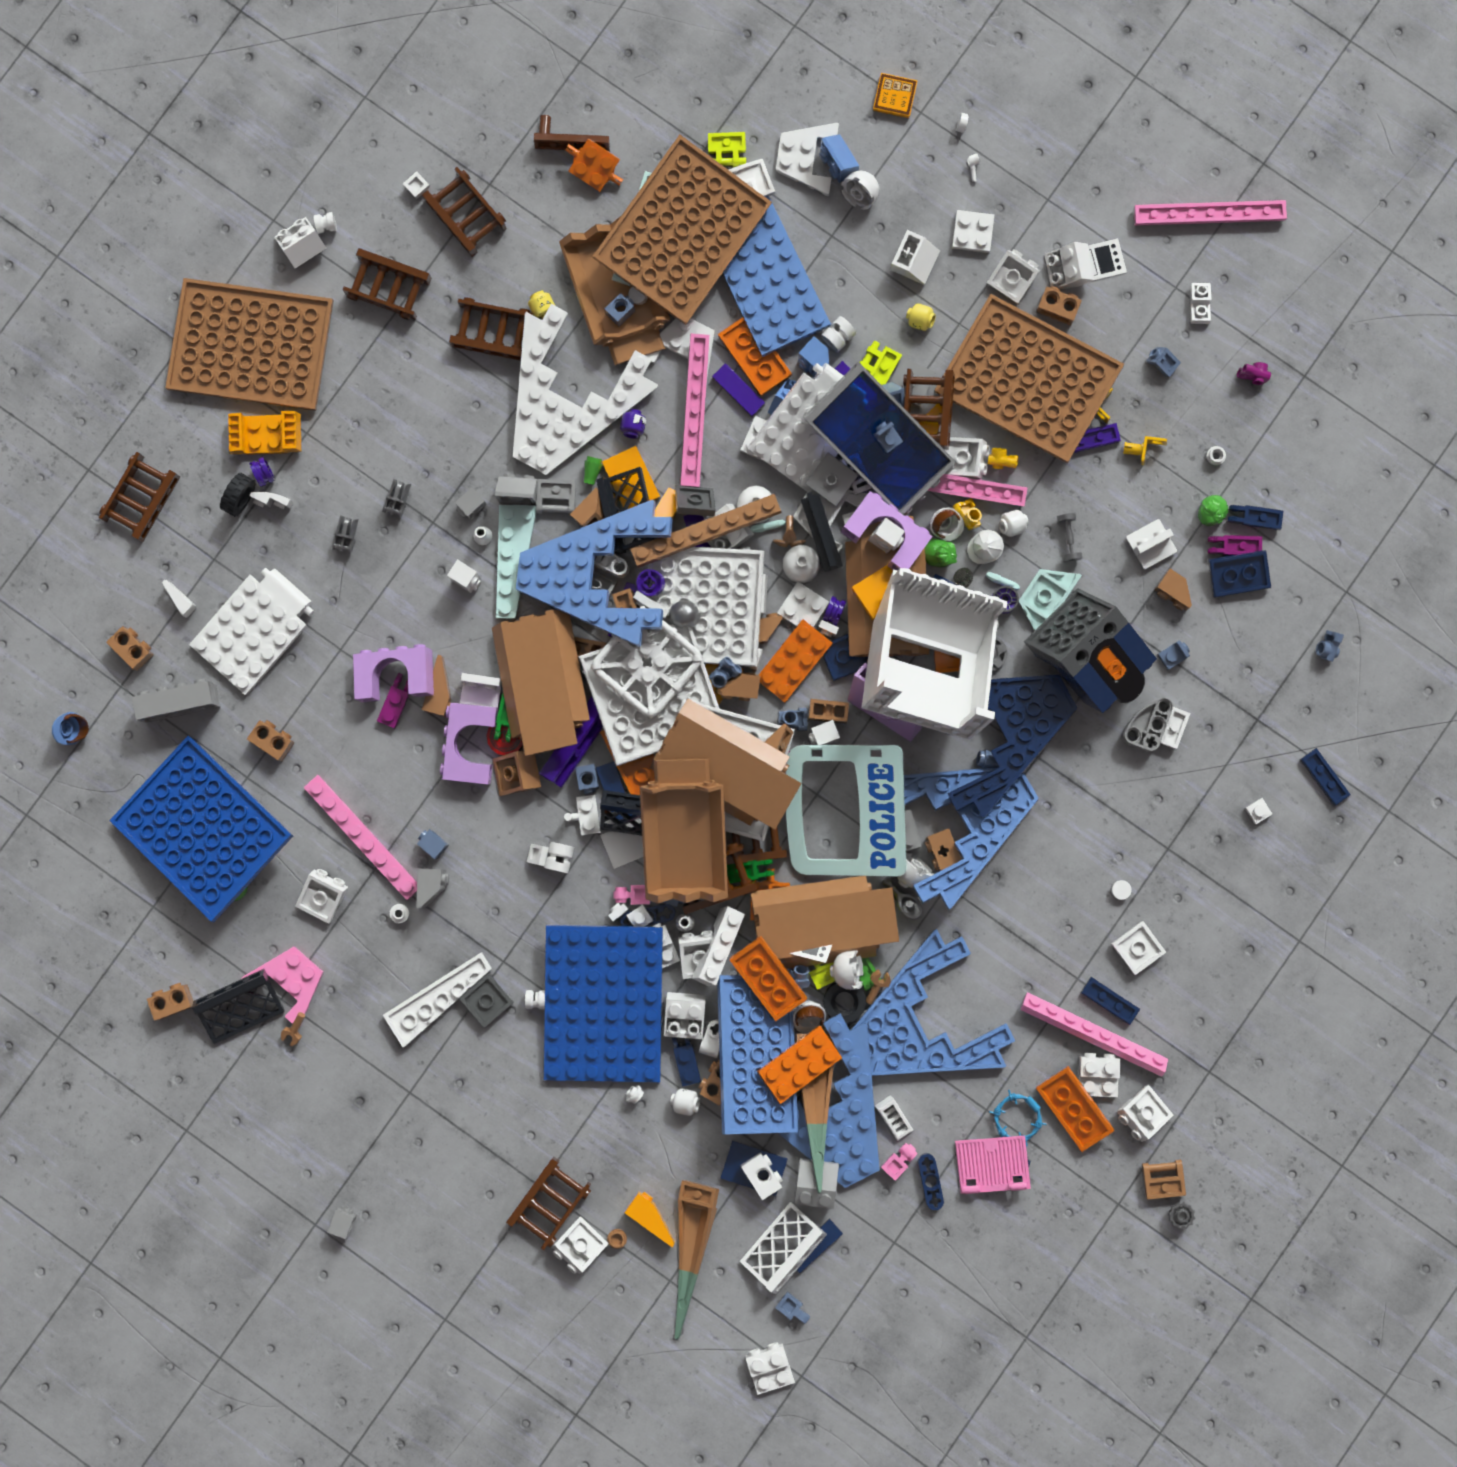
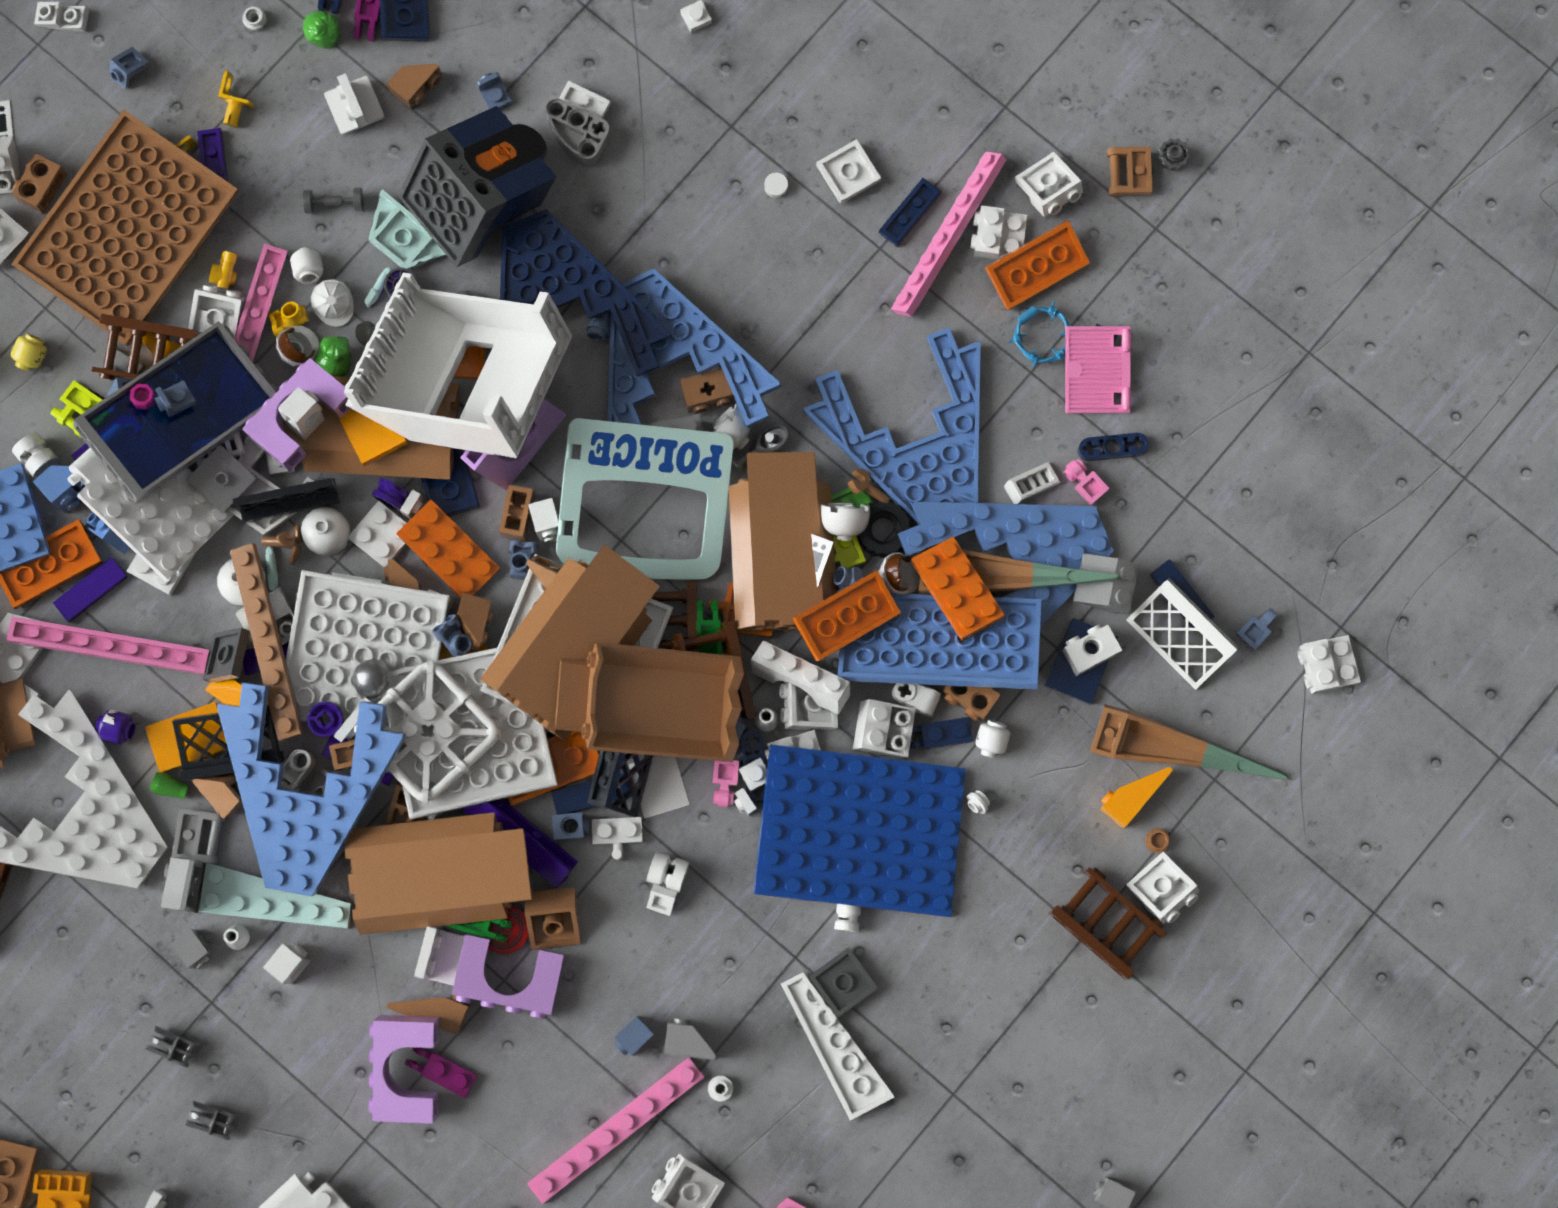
camera: 90 degrees left, 5 degrees down
none -> dark pink tile [130,384,155,409]

